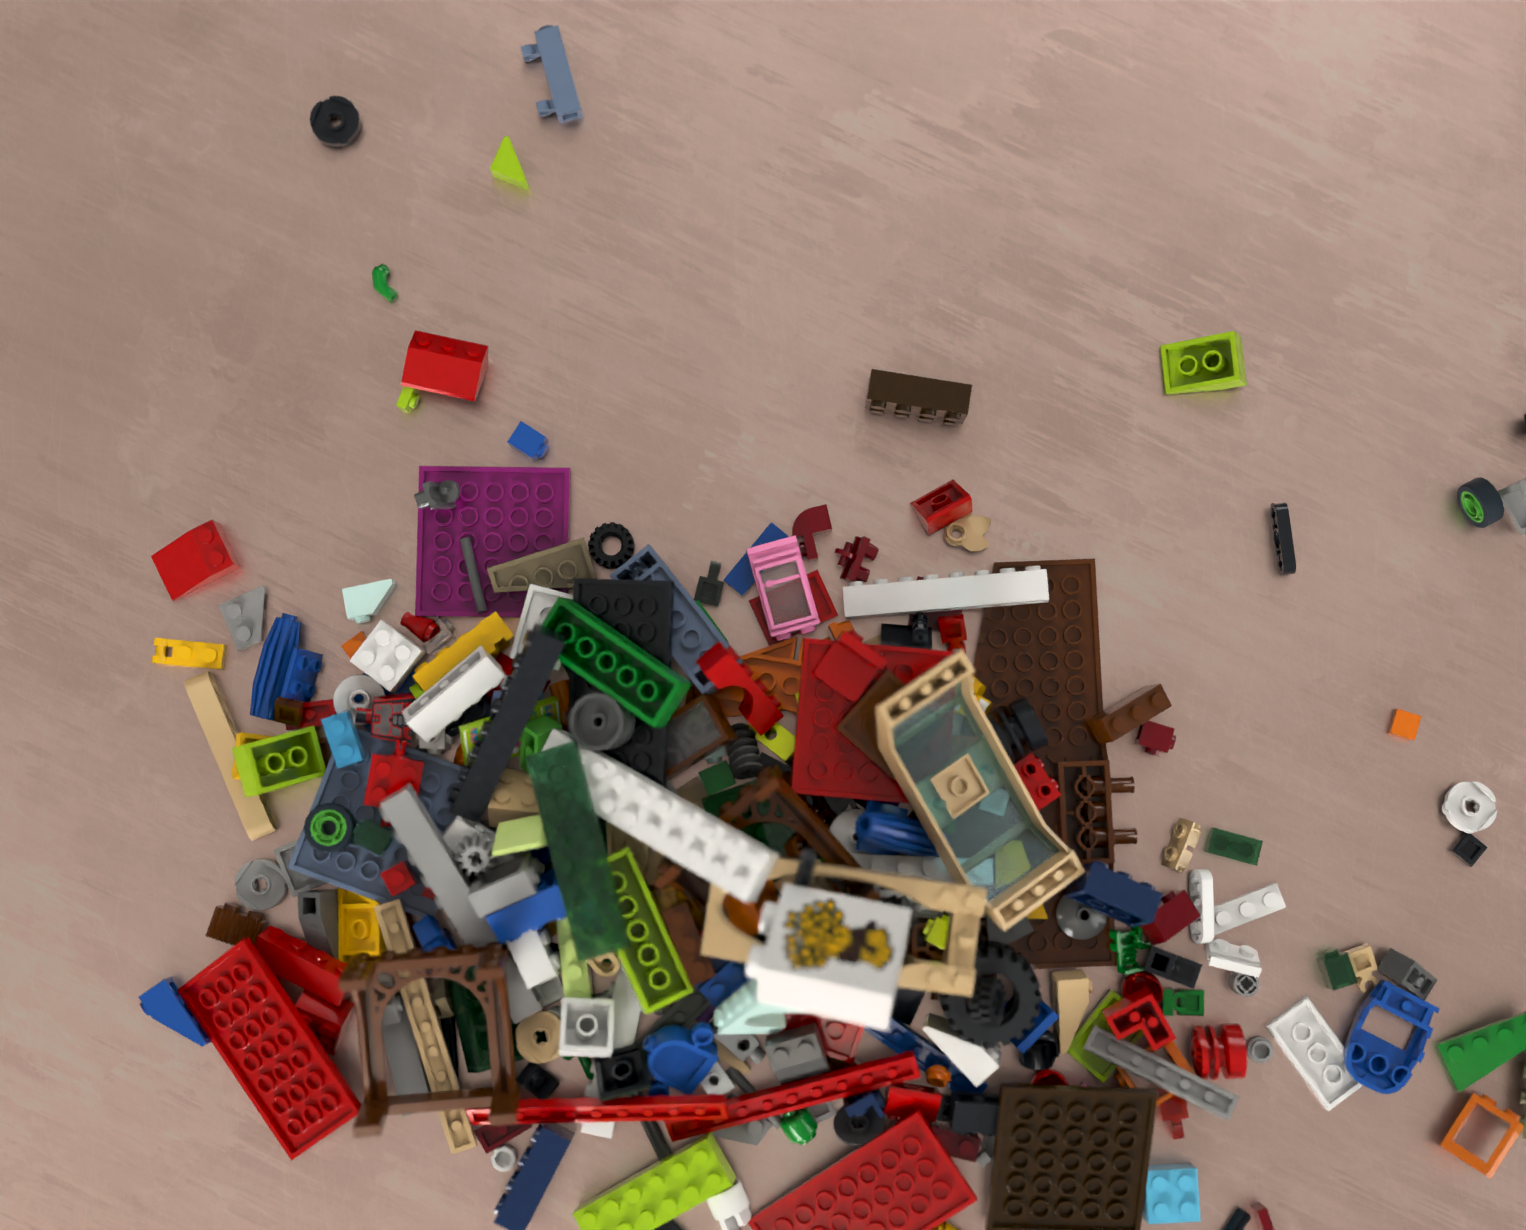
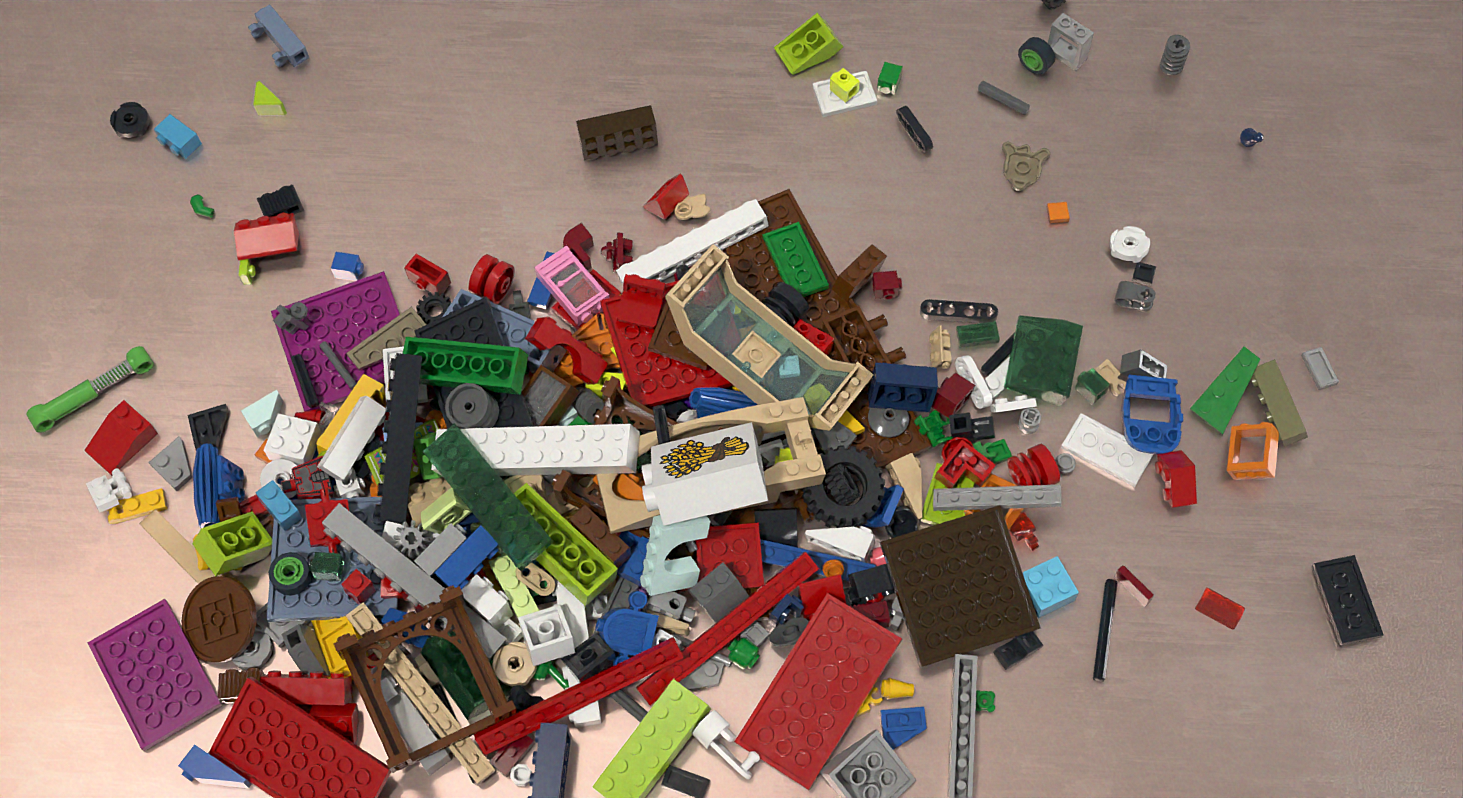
camera: 20 degrees left, 20 degrees down
none -> bright green piece [26,346,154,433]
none -> white plate [86,469,132,513]
none -> magenta plate [87,599,222,751]
none -> dark azure brick [154,114,202,159]
none -> reddish brown plate [181,576,257,663]
none -> black wing [187,404,228,450]
none -> black brick [257,184,304,217]
none -> black axle [291,354,319,408]
none -> red brick [404,253,451,296]
none -> red wheel [468,254,515,304]
none -> green tile [762,222,829,297]
none -> white tile [812,71,877,117]
none -> neon yellow brick [830,68,860,103]
none -> coral piece [870,547,886,567]
none -> green brick [877,62,903,95]
none -> black beam [920,299,998,324]
none -> dark grey axle [978,81,1030,115]
none -> black axle [981,329,1025,376]
none -> dark tan tile [1002,141,1050,191]
none -> clear green slope [1004,315,1083,406]
none -> dark grey piece [1114,281,1156,311]
none -> red brick [1155,450,1197,508]

